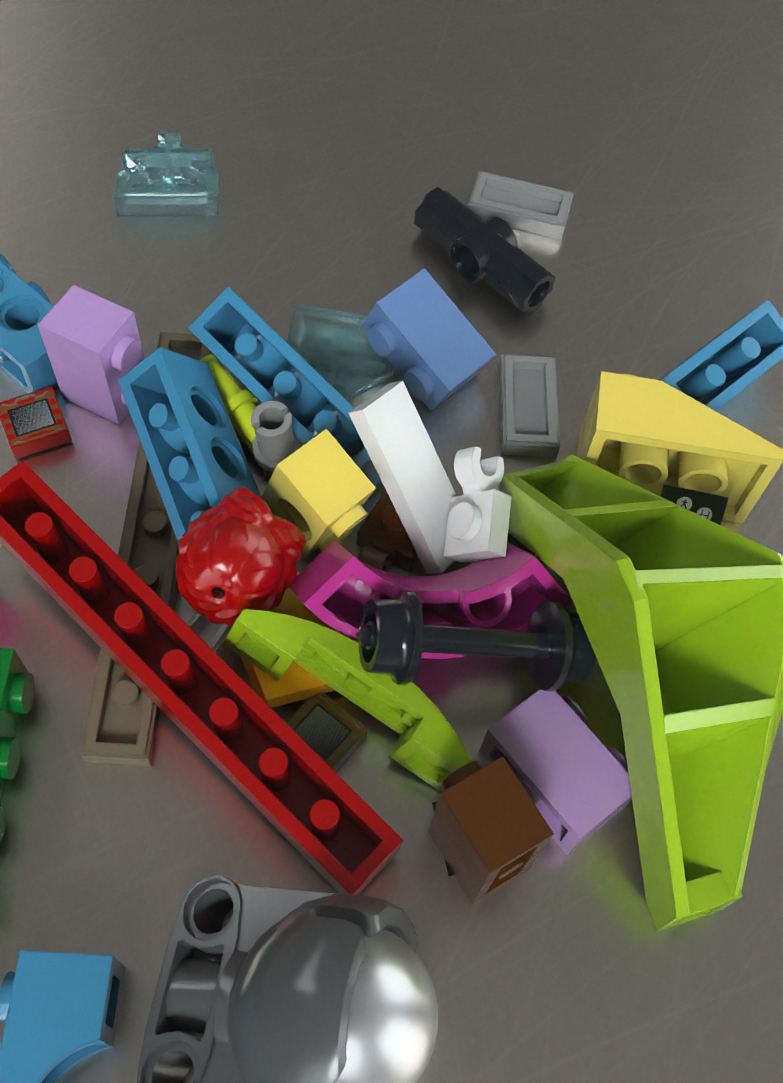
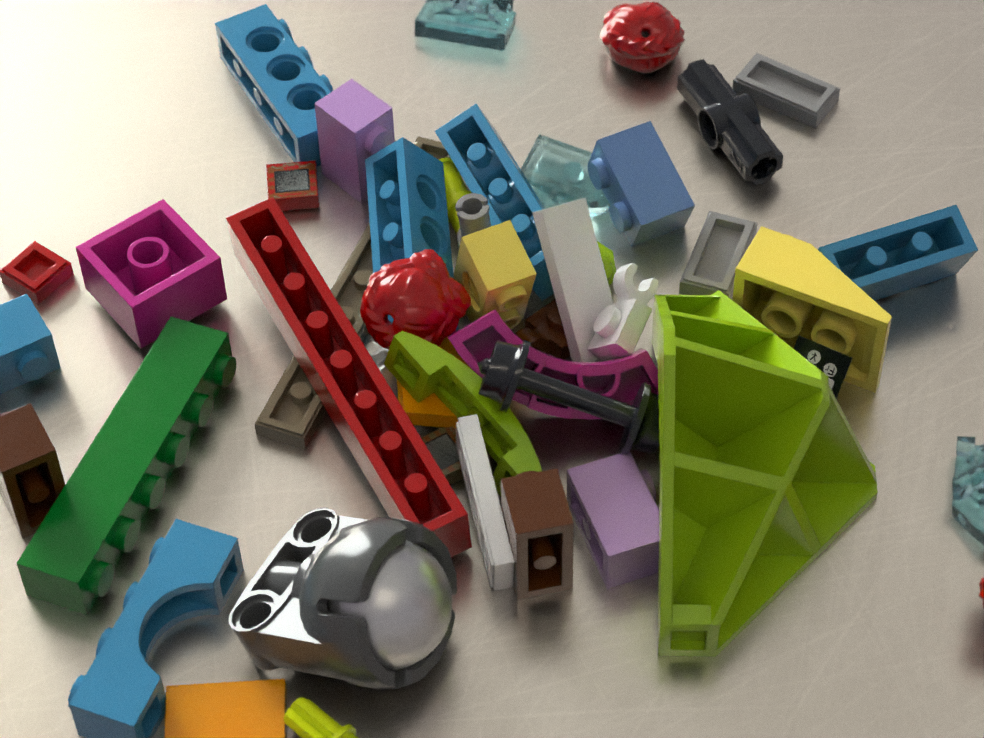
camera: 25 degrees right, 10 degrees down
none -> white tile [456,414,515,591]
none -> red hair [599,2,685,74]

